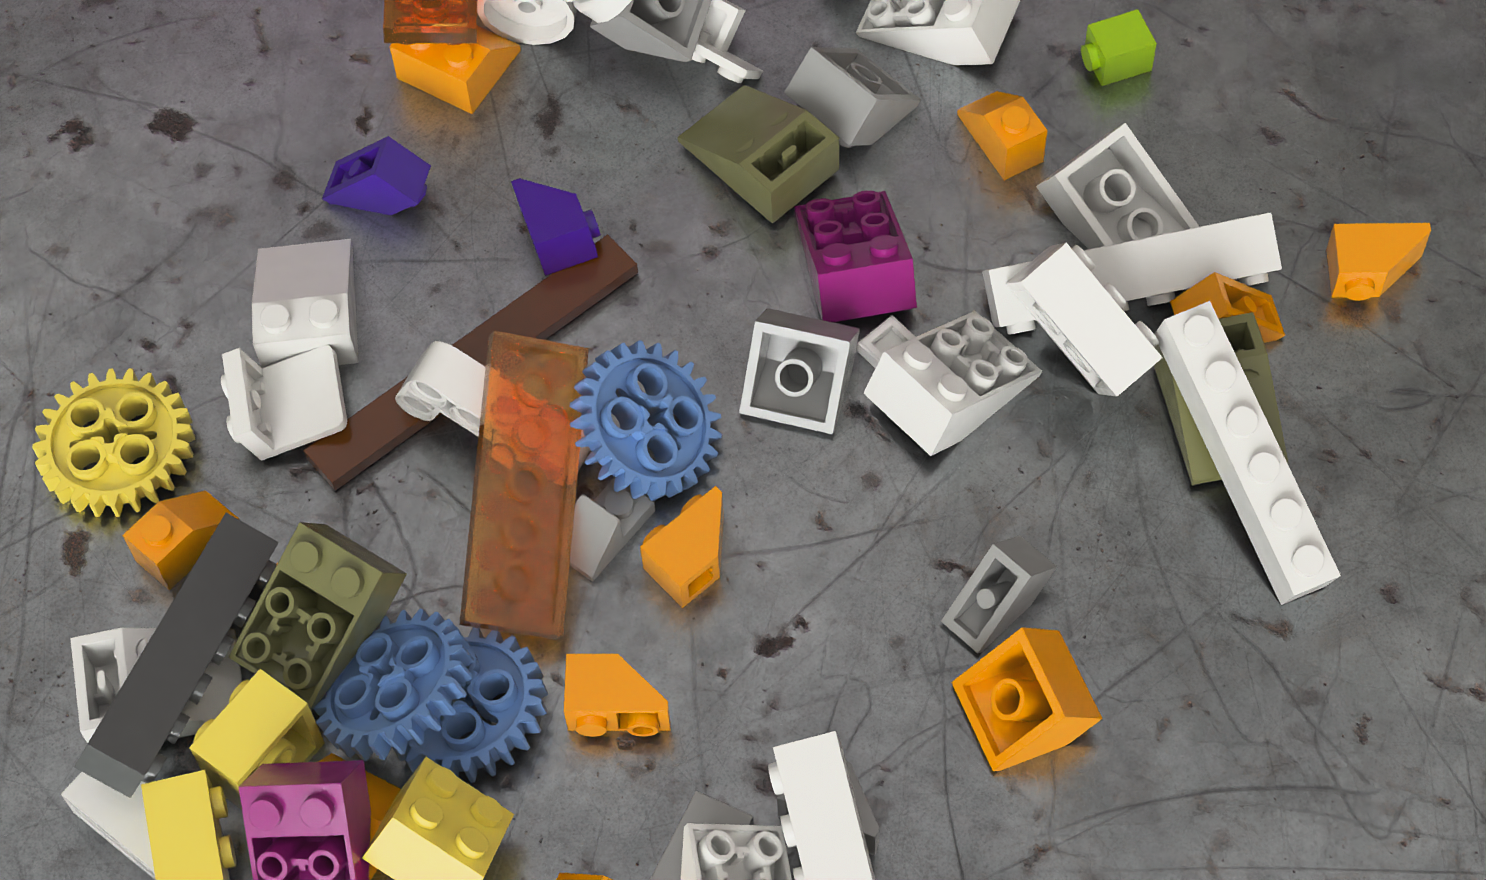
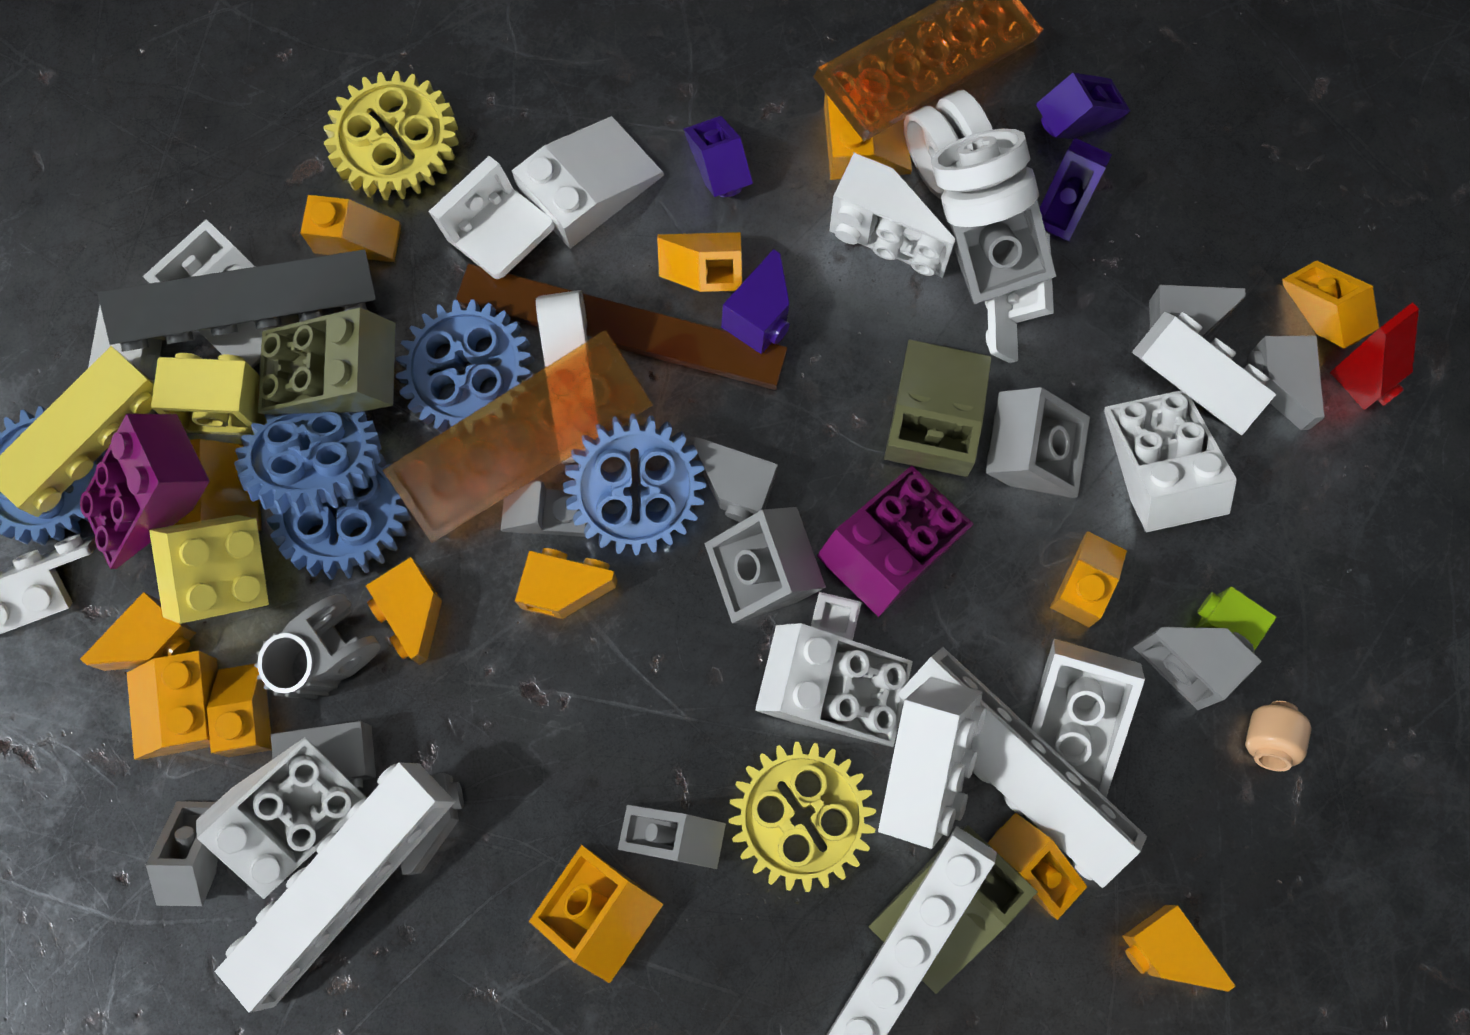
camera: 55 degrees right, 15 degrees up
none -> light grey piece [254,594,381,699]
none -> medium blue gear [396,299,534,437]
none -> light orange slope [657,232,742,292]
none -> light grey slope [693,437,778,522]
none -> light yellow gear [729,742,876,892]
none -> white slope [829,153,955,278]
none -> light grey slope [1133,627,1262,710]
none -> light nougat head [1245,701,1312,771]

